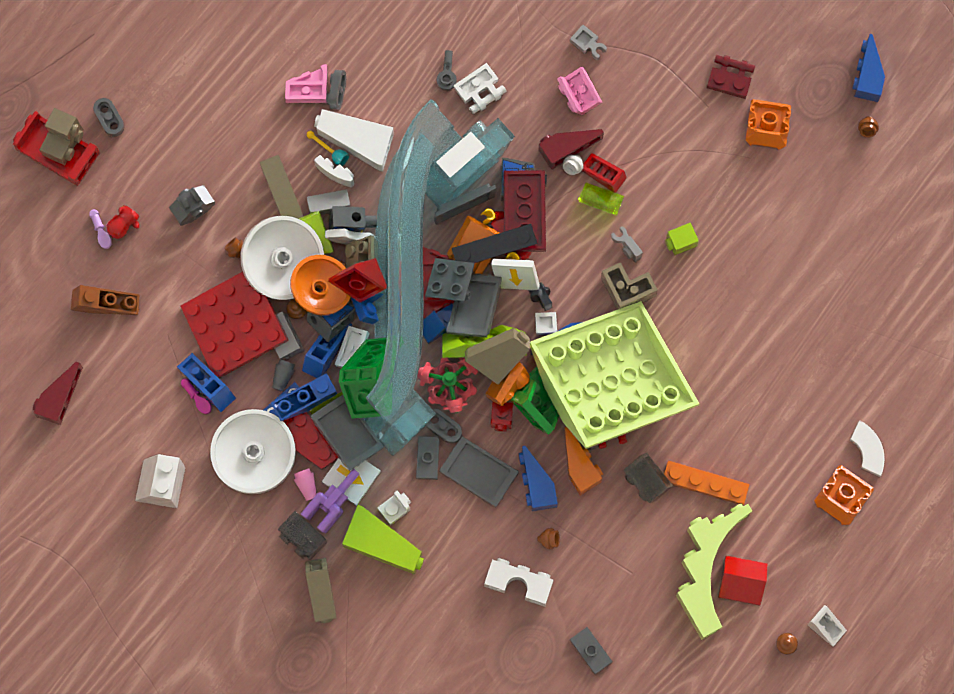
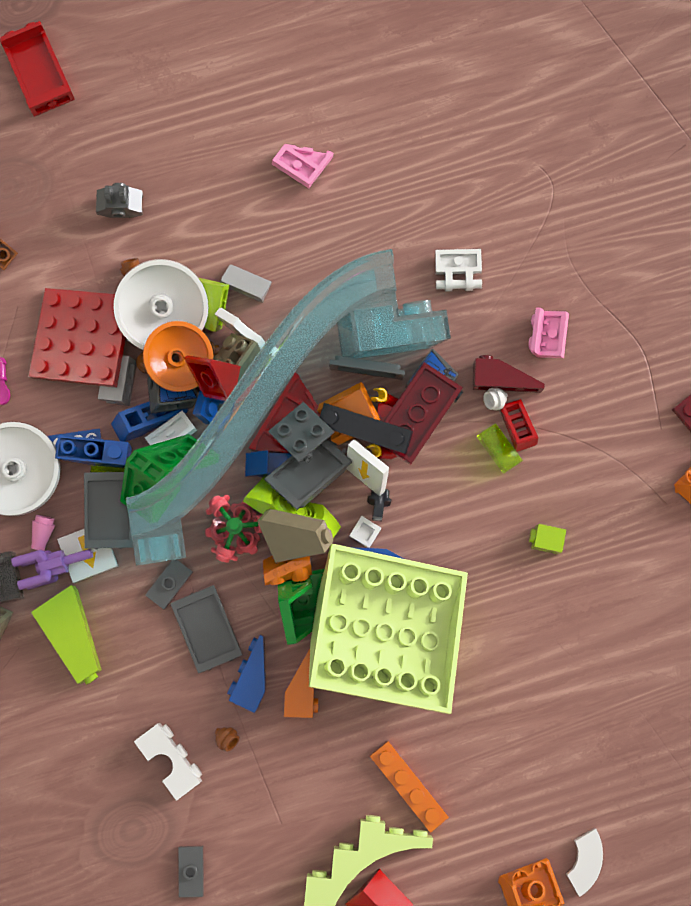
camera: 30 degrees right, 5 degrees up
dark tan brick [40,108,84,165] -> none
lavender piece [89,209,112,249] -> none
dark grey plate [93,98,124,137] -> none
red animal [106,205,139,239] -> none
blue slope [177,353,236,412] -> none
dark tan slope [260,155,304,219] -> none
dark grey cone [272,359,296,391] -> none
red wing [283,412,338,470] -> none
hinge [307,131,350,166] -> none
white slope [314,109,394,172] -> none
white slope [314,155,354,187] -> none
dark grey plate [326,70,347,110] -> none
dark grey torso [328,206,377,233] -> none
white bracket [377,491,411,526] -> none
dark grey plate [424,409,462,444] -> none
dark grey plate [436,50,457,90] -> none
white sticker [436,132,485,177] -> none
red bracket [490,401,513,432] -> none
light grey plate [570,25,607,60] -> none
dark tan brick [601,262,658,310] -> none
light grey plate [611,226,643,262] -> none
clear smoke brick [623,453,673,503] -> none

